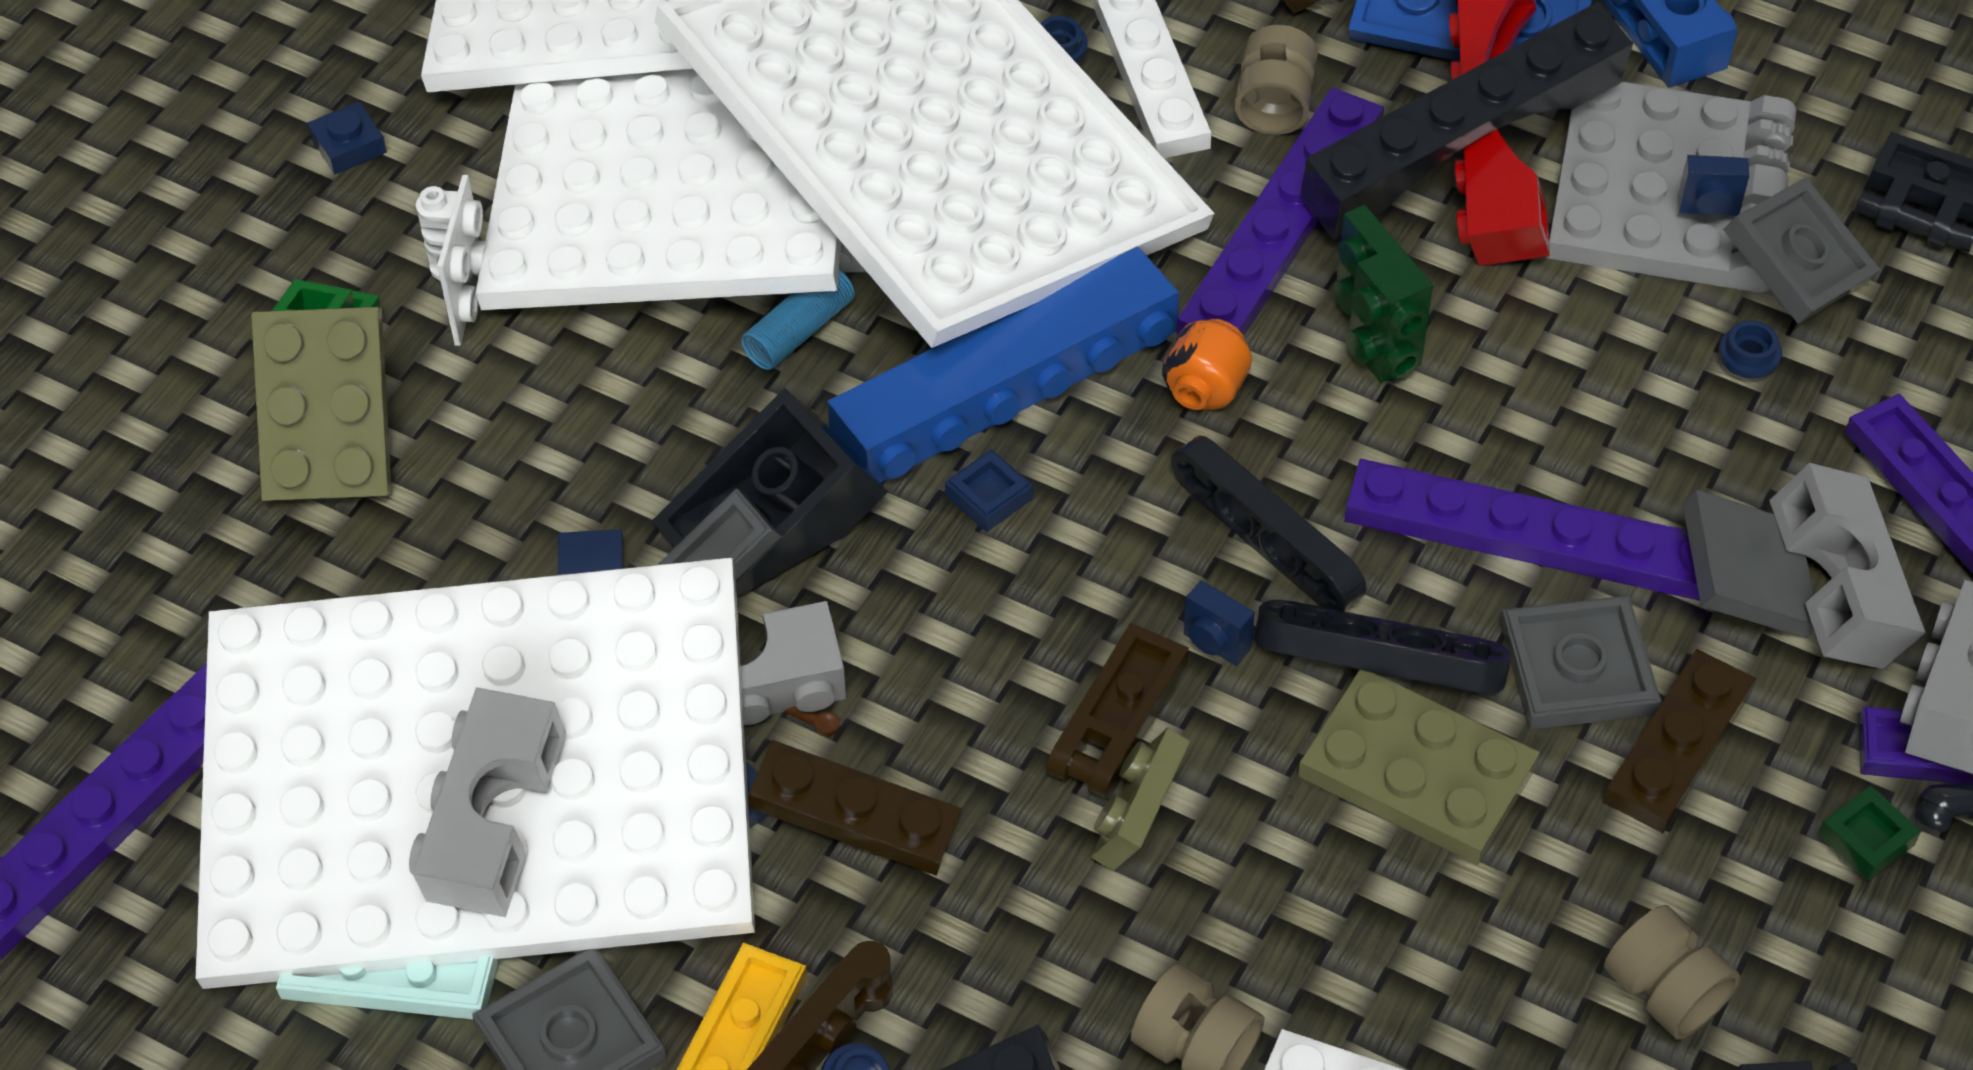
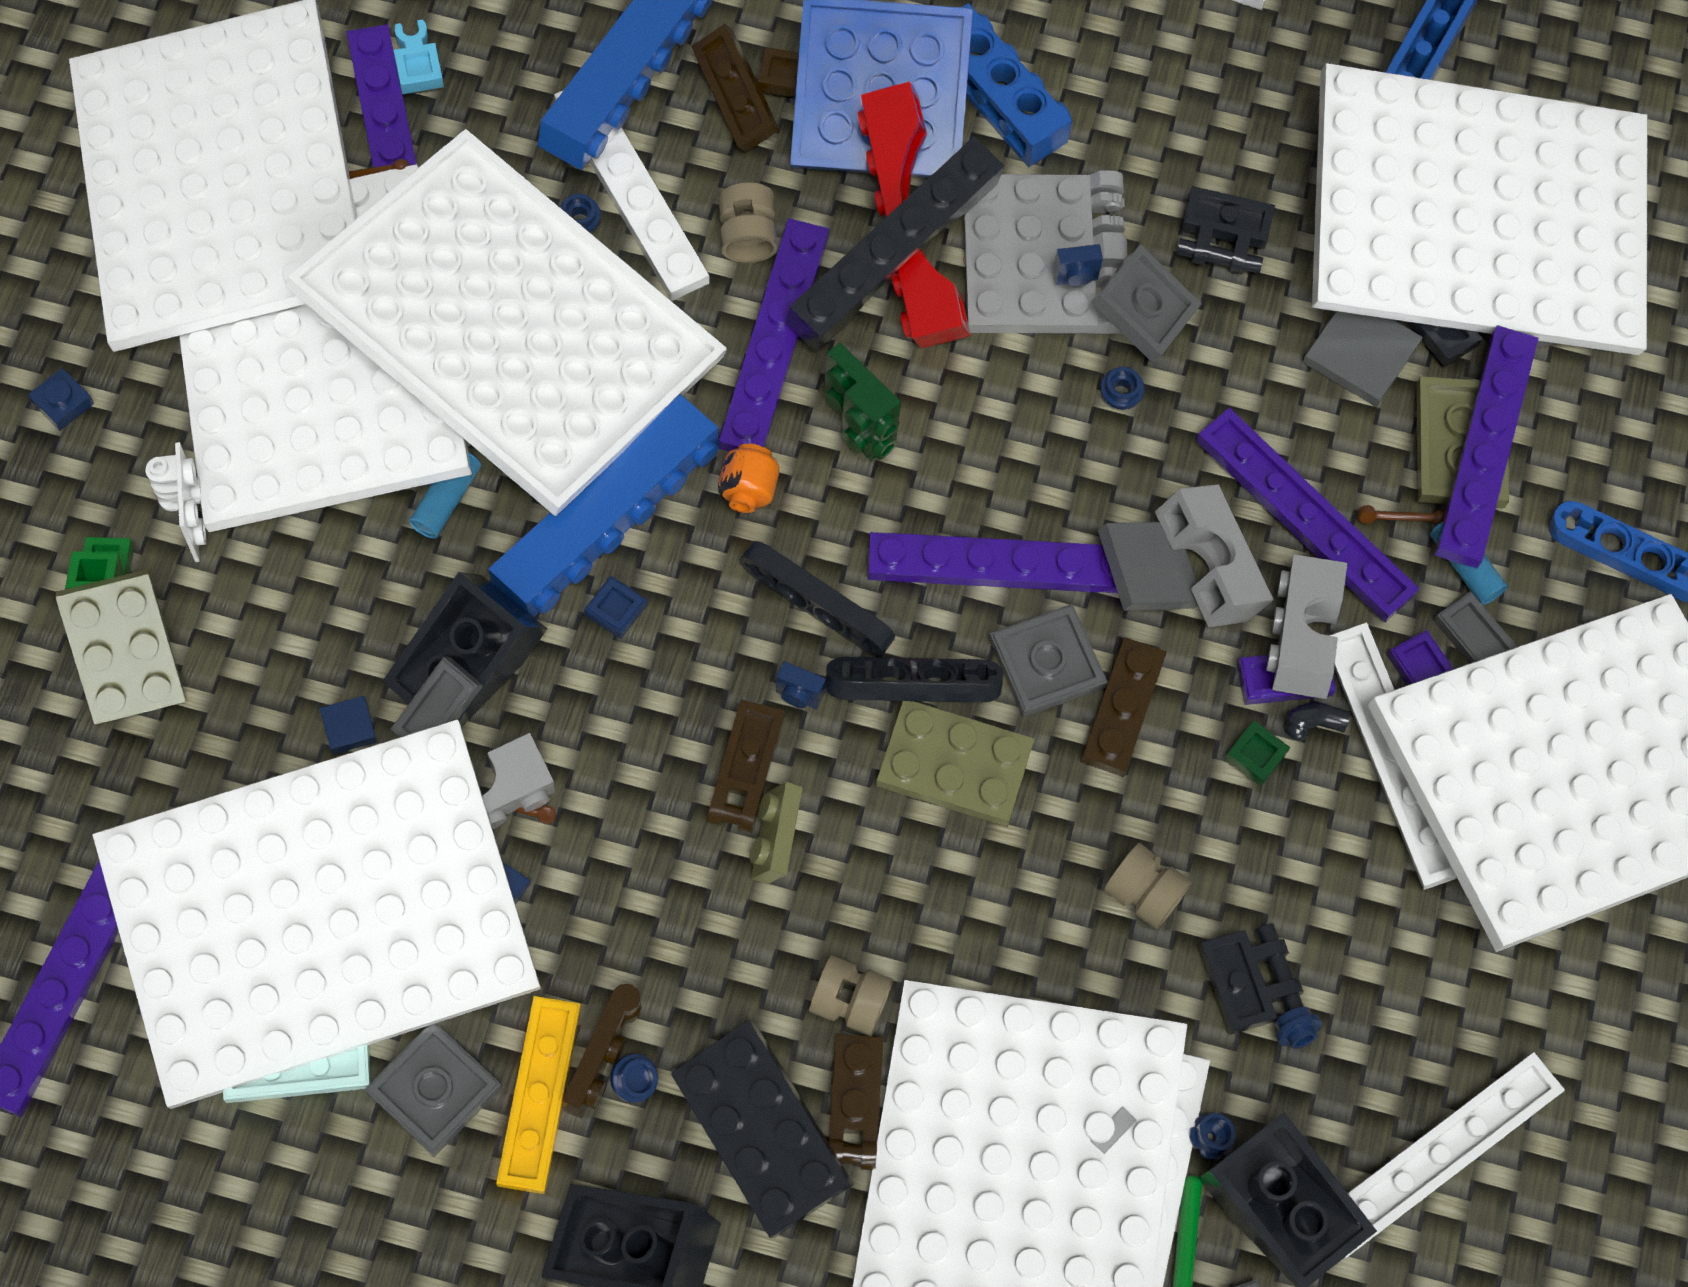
camera: 20 degrees left, 15 degrees up
light grey arch [409,687,566,917] -> none
dark brown plate [748,740,962,876] -> none

